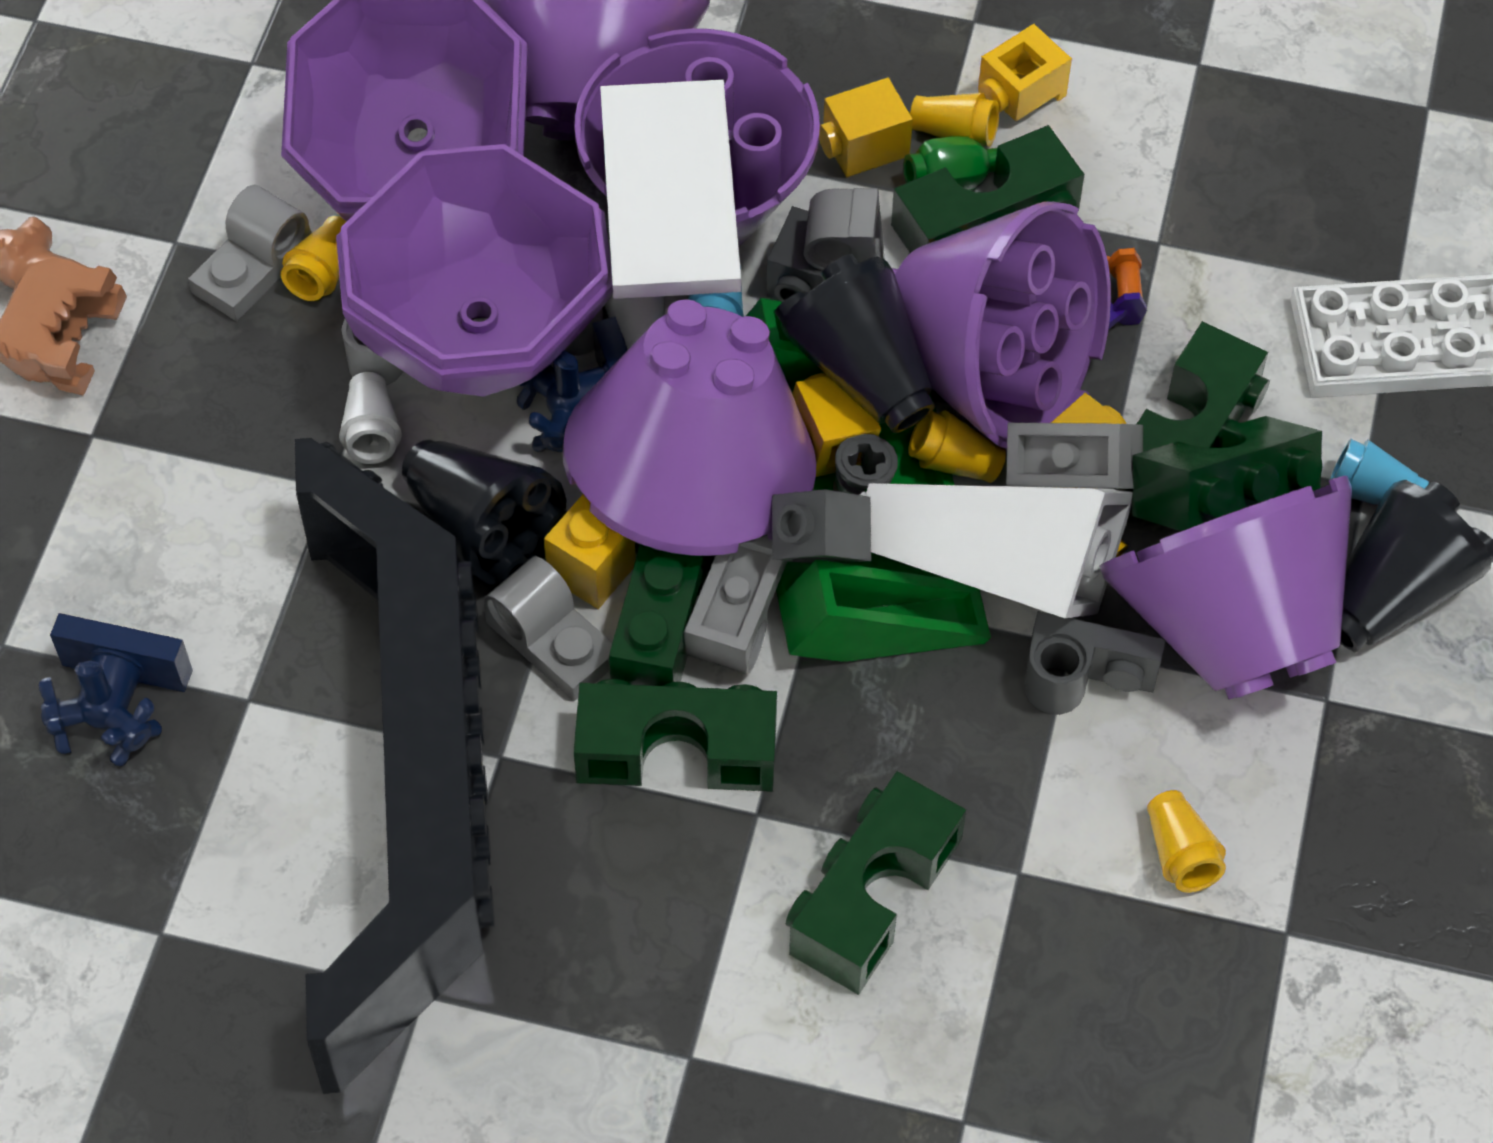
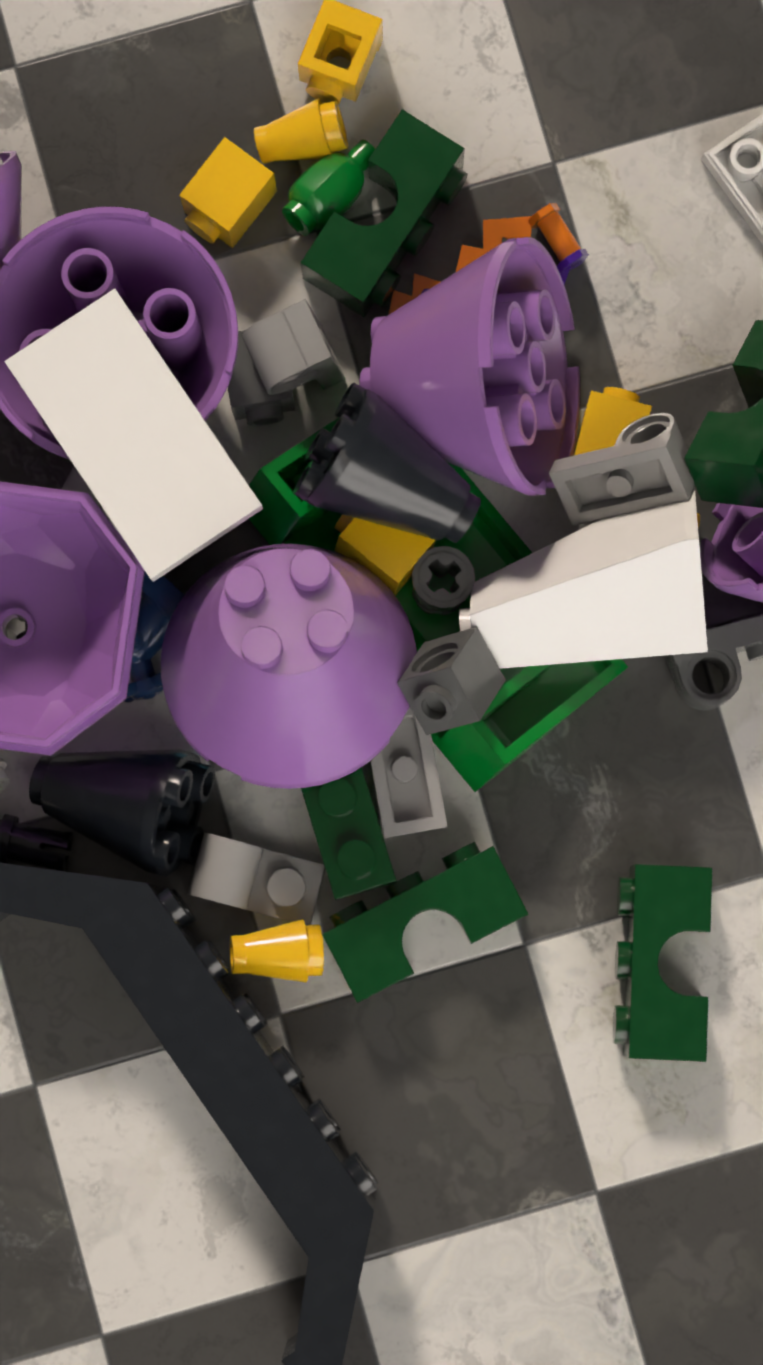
camera: 25 degrees left, 25 degrees up
yellow brick [544,494,636,610] -> none
yellow cone [908,410,1006,483] -> none
dark green arch [1114,321,1270,492] -> none
none -> yellow cone [230,919,324,983]

